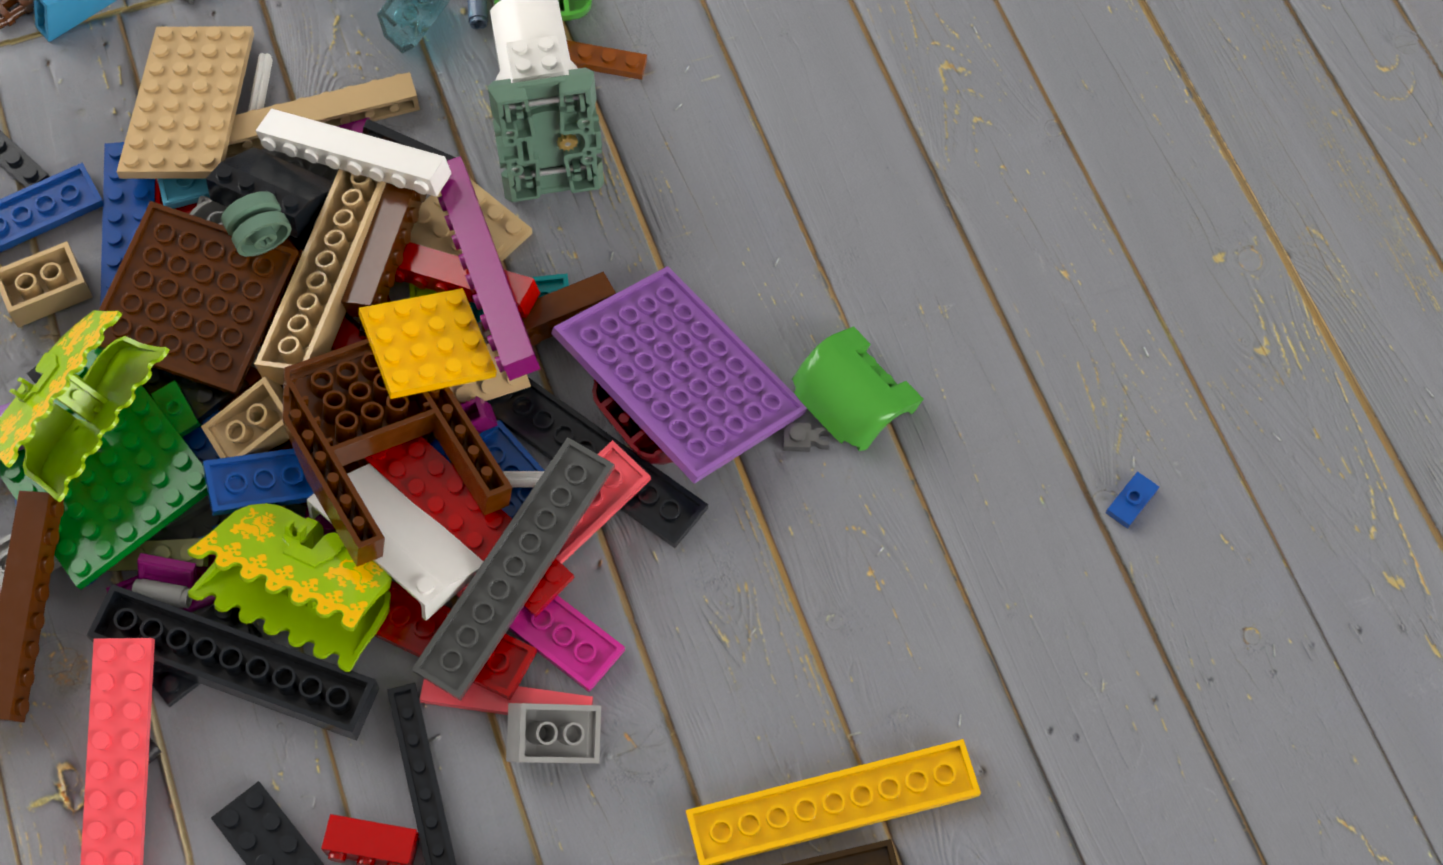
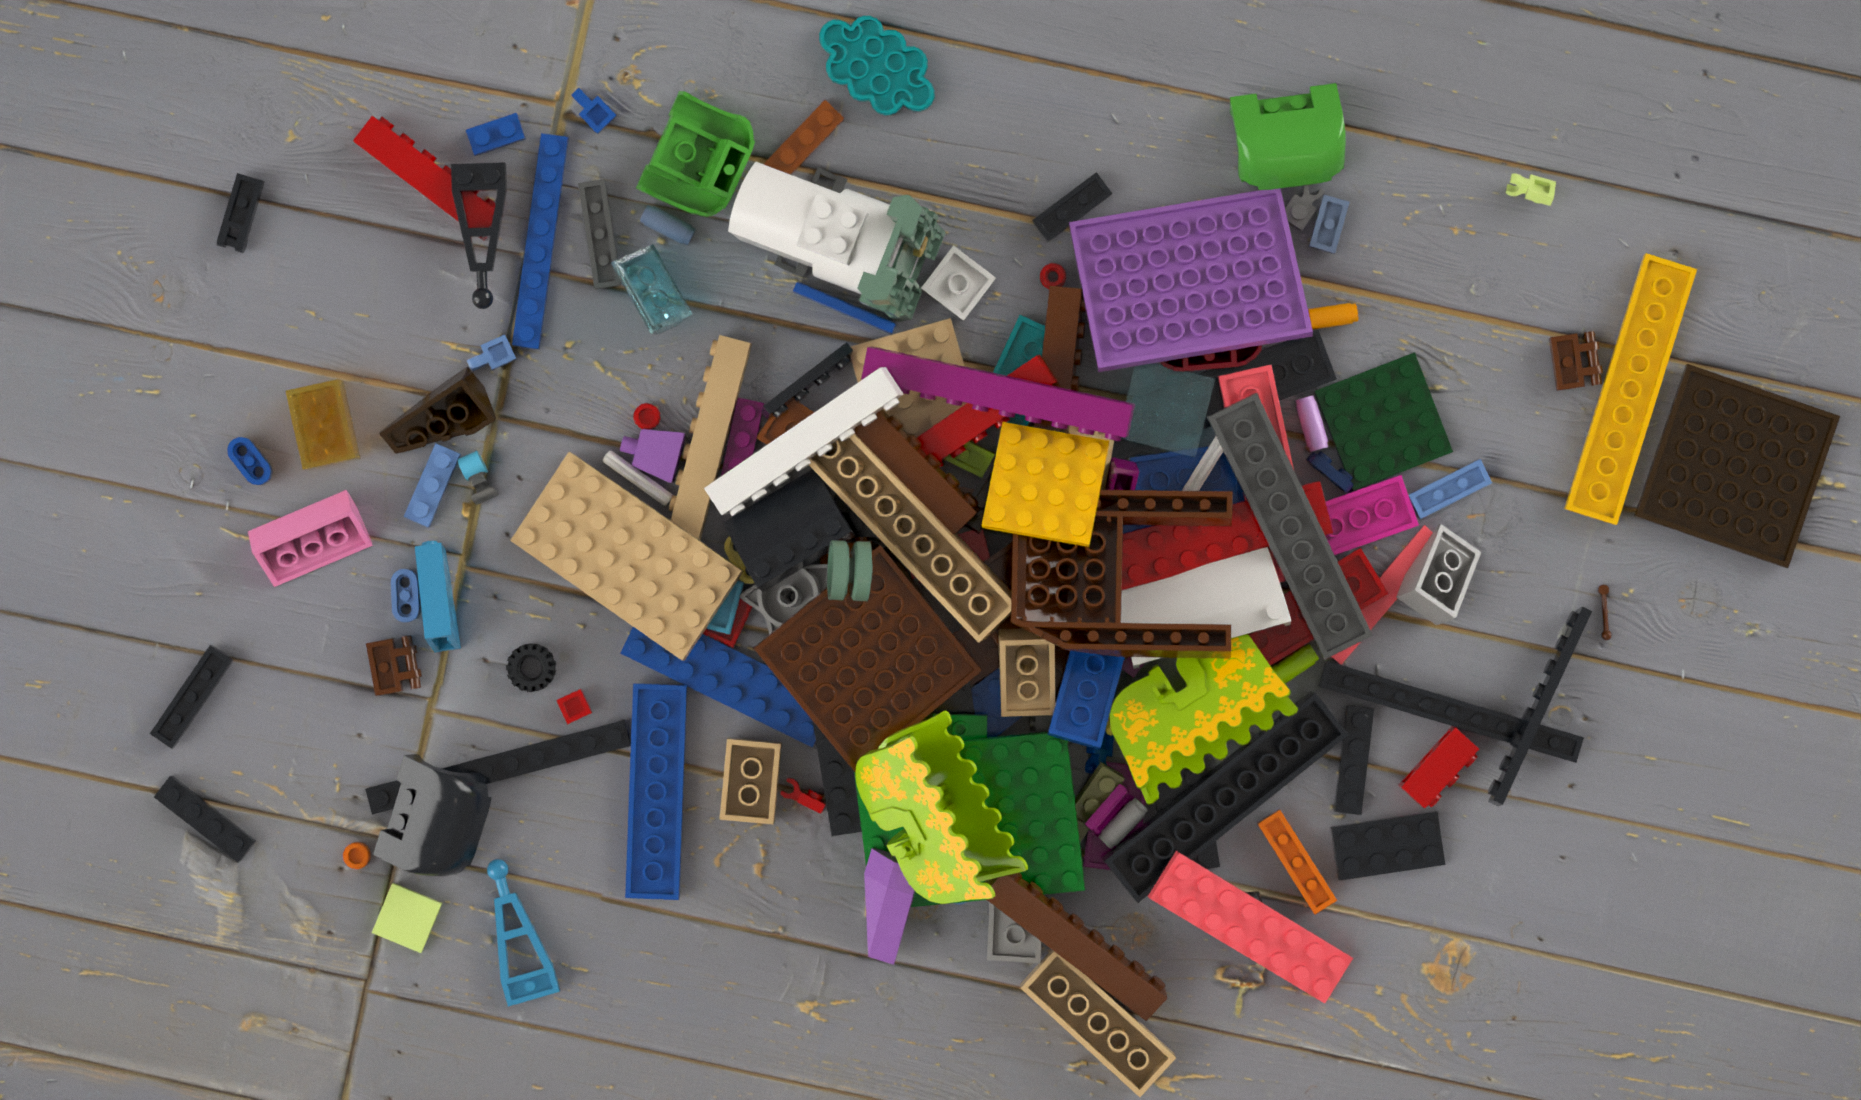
camera: 55 degrees left, 25 degrees up
none -> black tyre [506,643,556,692]
none -> red plate [556,689,593,725]
none -> medium lavender torso [620,429,686,484]
none -> red tile [633,403,661,430]
none -> red plate [780,778,826,814]
none -> blue tile [793,282,896,335]
none -> teal plate [819,16,935,116]
none -> white plate [921,245,996,321]
none -> black plate [1032,172,1113,242]
none -> red plate [1040,263,1066,289]
none -> clear light blue plate [1121,363,1215,458]
none -> orange plate [1257,809,1337,915]
none -> lime piece [1271,644,1319,684]
none -> lavender piece [1296,396,1328,452]
none -> dark blue plate [1306,451,1354,494]
none -> sand blue plate [1308,195,1350,254]
none -> light orange piece [1308,303,1358,330]
none -> dark green plate [1314,352,1453,491]
none -> black plate [1334,705,1374,815]
none -> medium blue plate [1408,459,1492,519]
none -> yellowish green plate [1506,173,1556,206]
none -> reddish brown plate [1549,331,1603,391]

